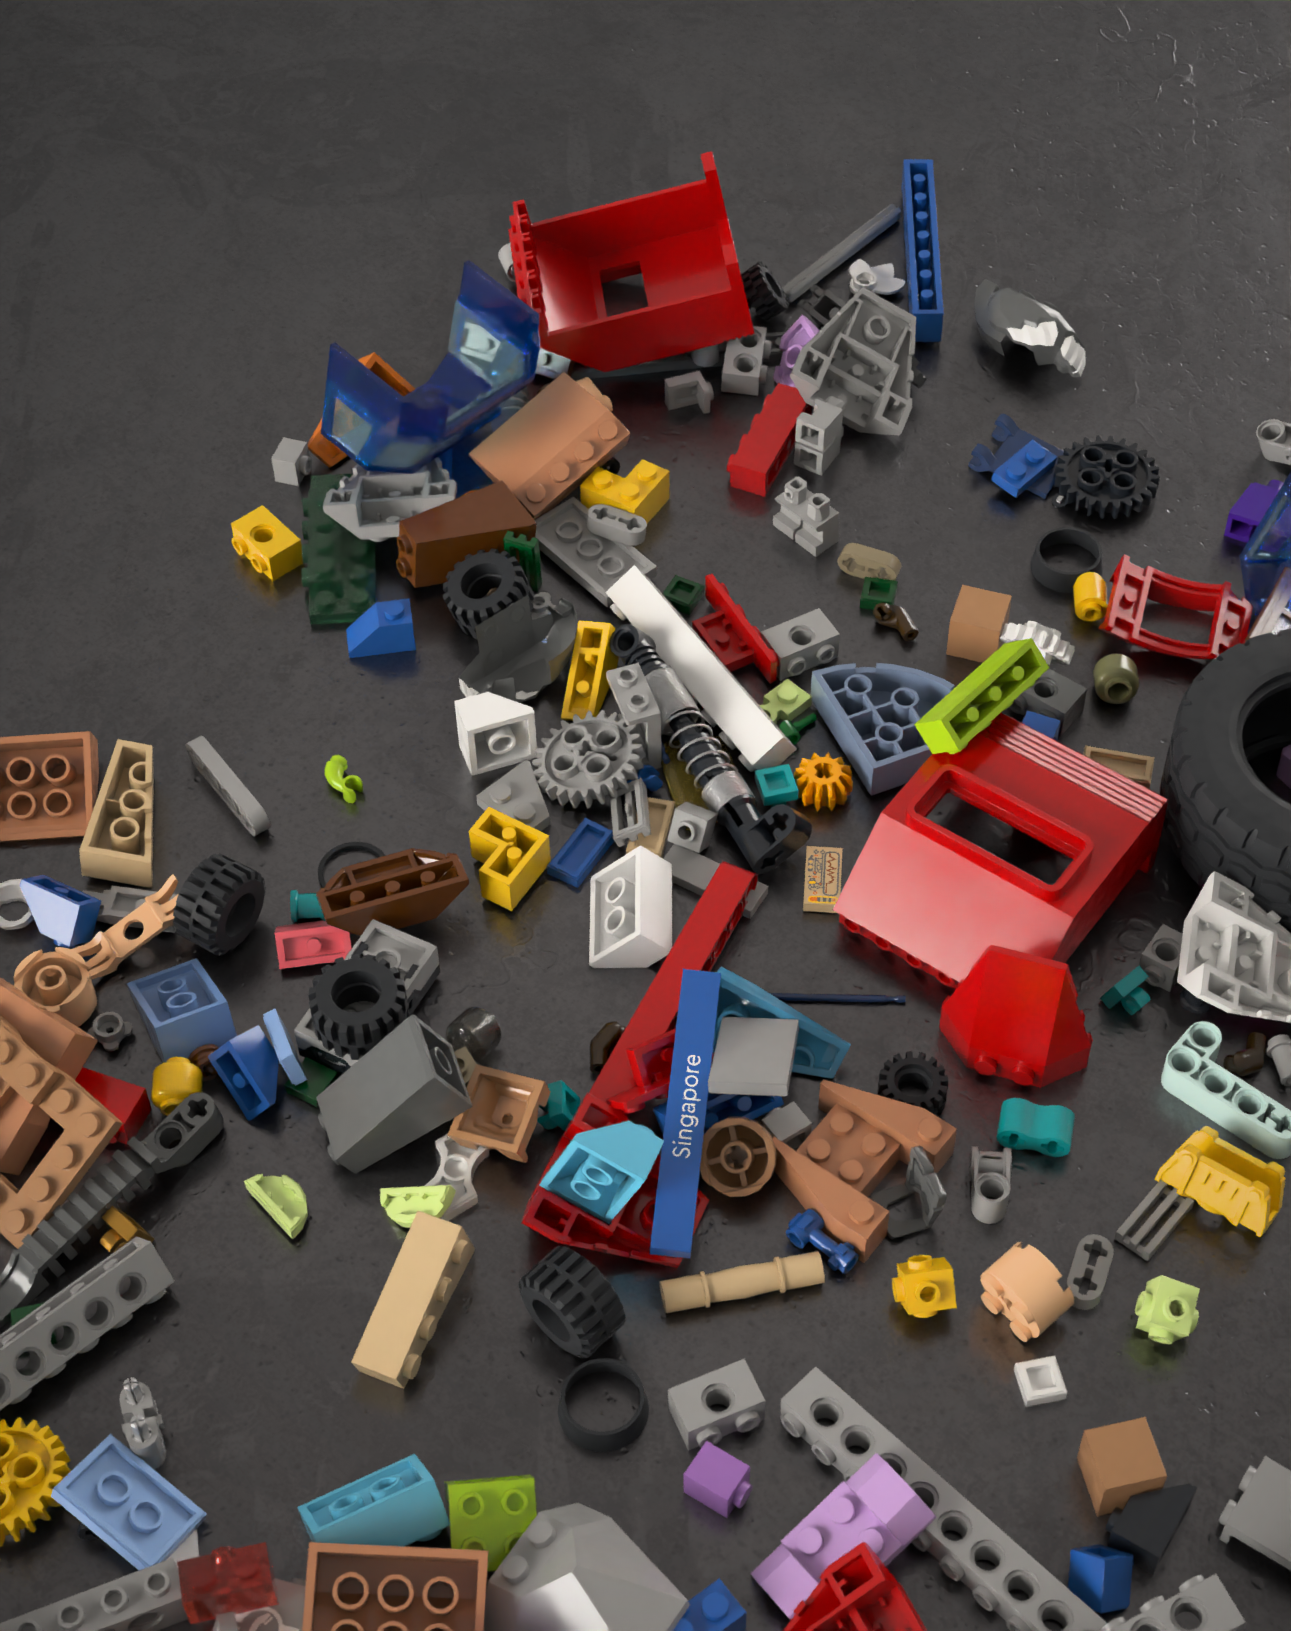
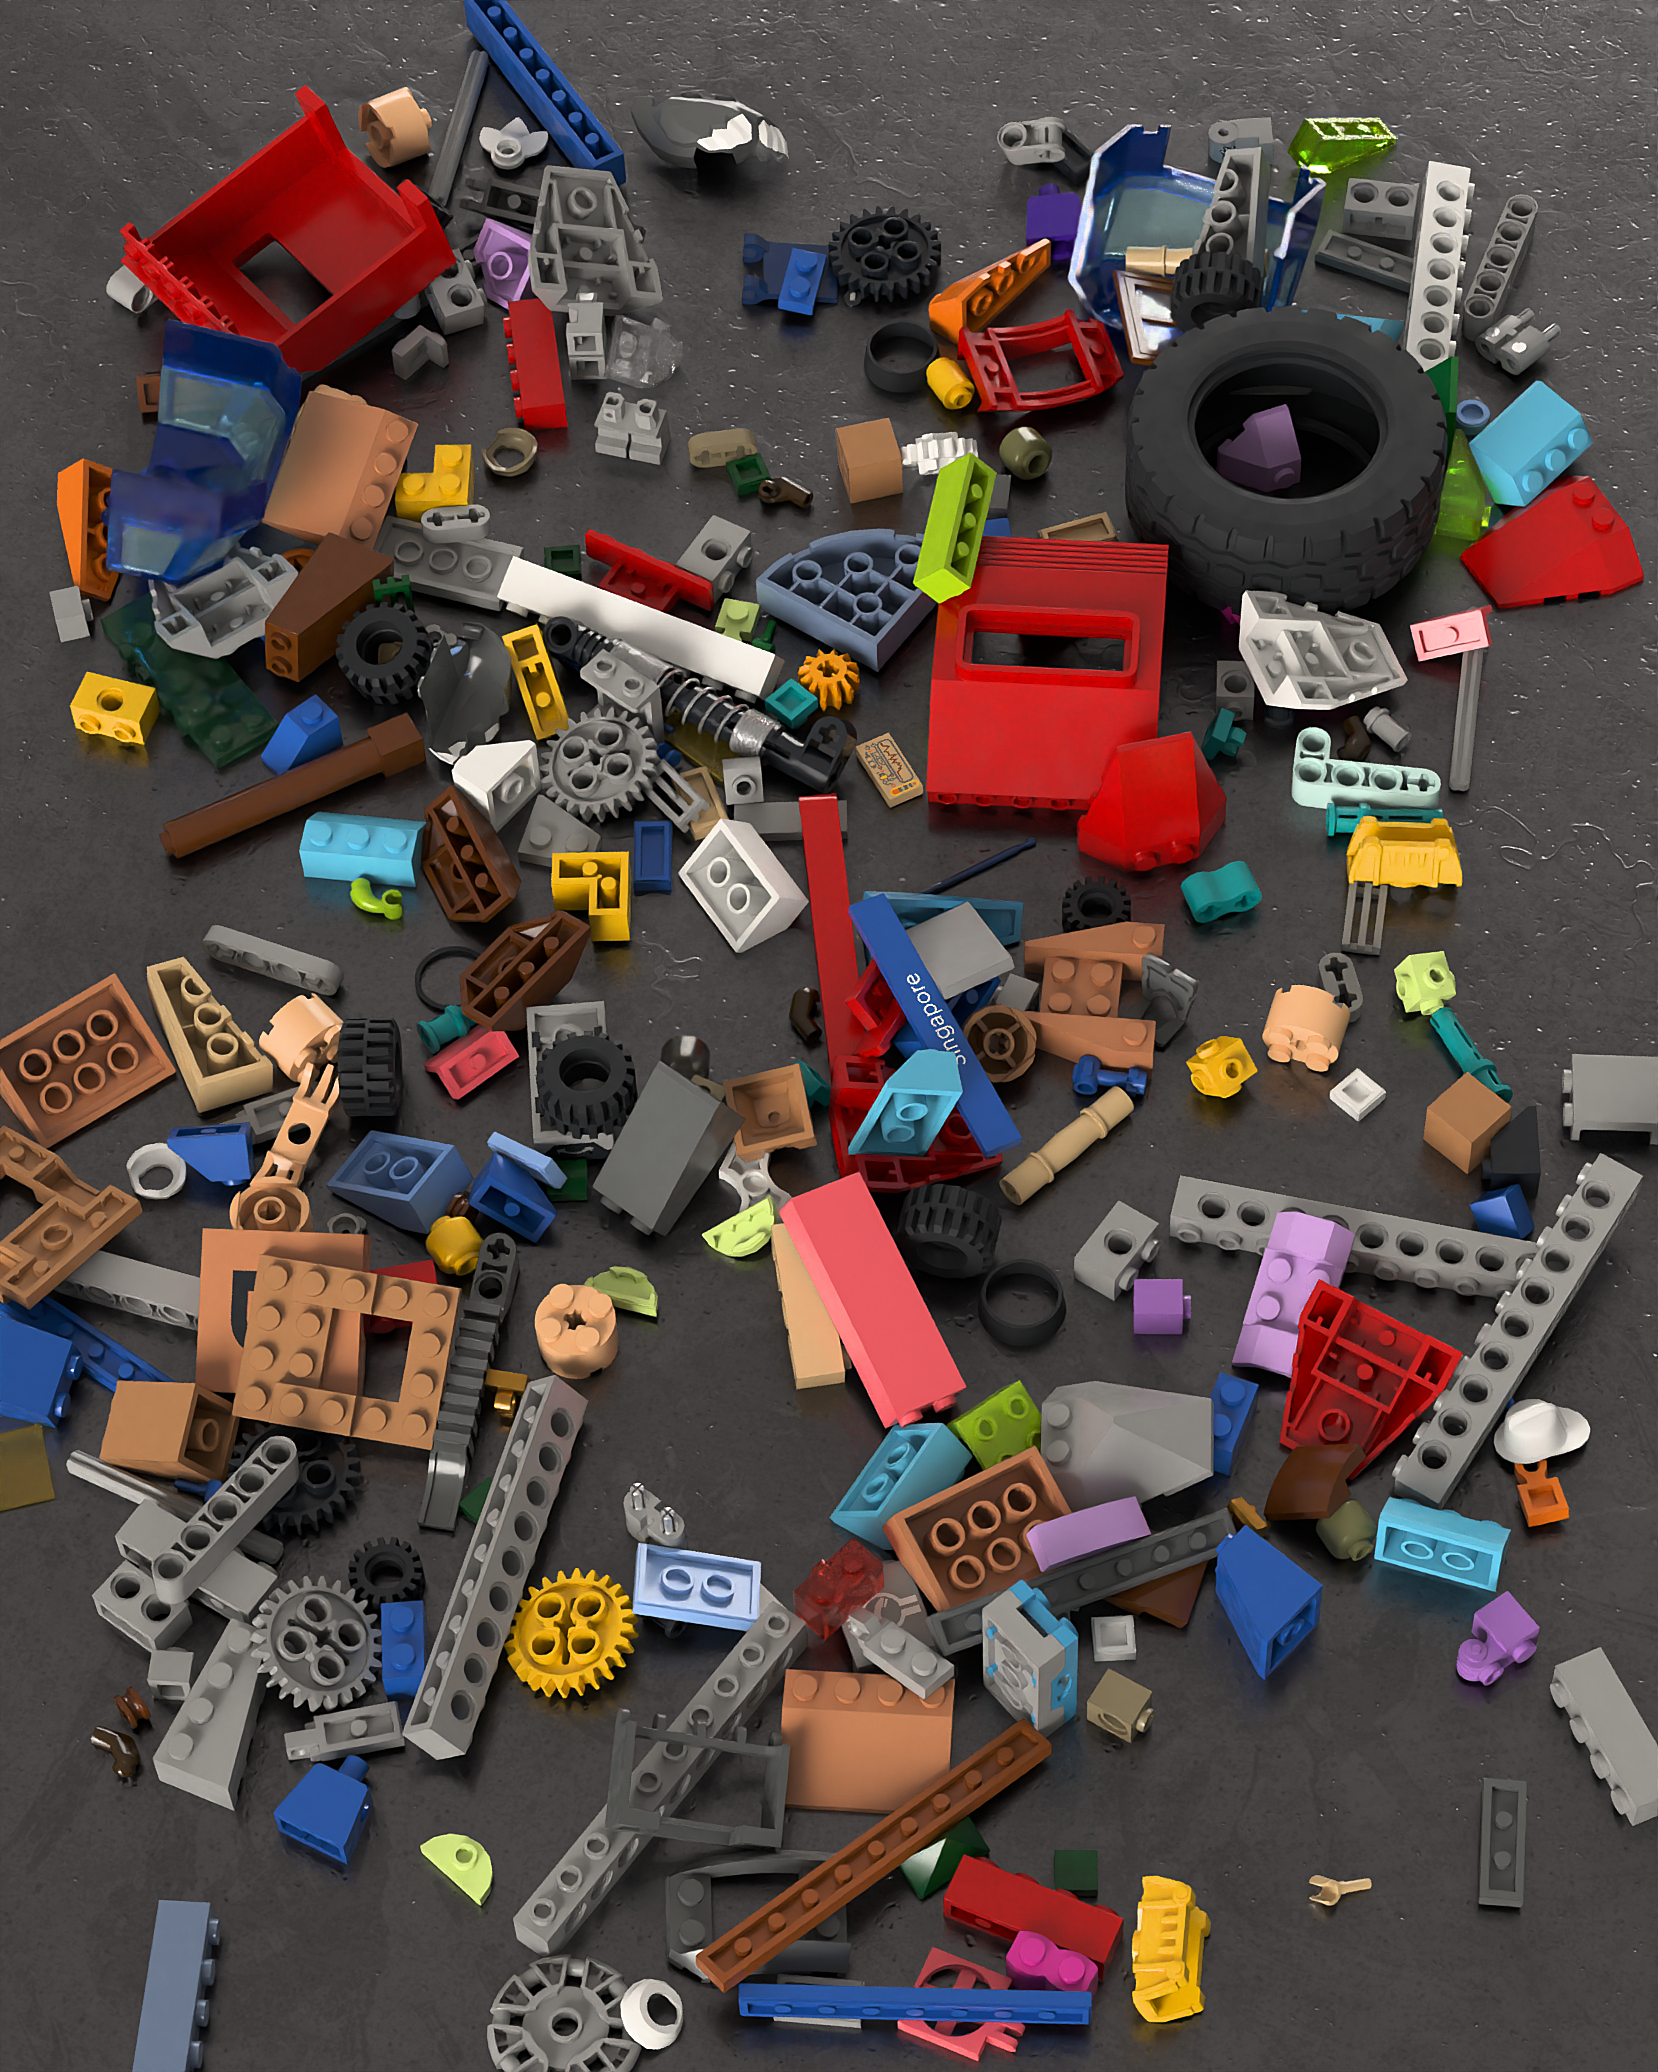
camera: 30 degrees left, 5 degrees up
light grey piece [969,1146,1012,1224] -> none
none -> reddish brown brick [159,712,426,859]
none -> light nougat brick [259,993,344,1084]
none -> medium azure slope [299,812,426,887]
none -> light nougat brick [358,87,432,168]
none -> reddish brown wedge [421,785,522,922]
none -> dark tan piece [481,427,538,477]
none -> light nougat brick [535,1284,619,1379]
none -> clear slope [604,315,684,389]
none -> coral brick [779,1172,967,1428]
none -> orange wedge [928,238,1051,346]
none -> teal pin [1326,803,1443,836]
none -> teal pin [1430,1007,1513,1103]

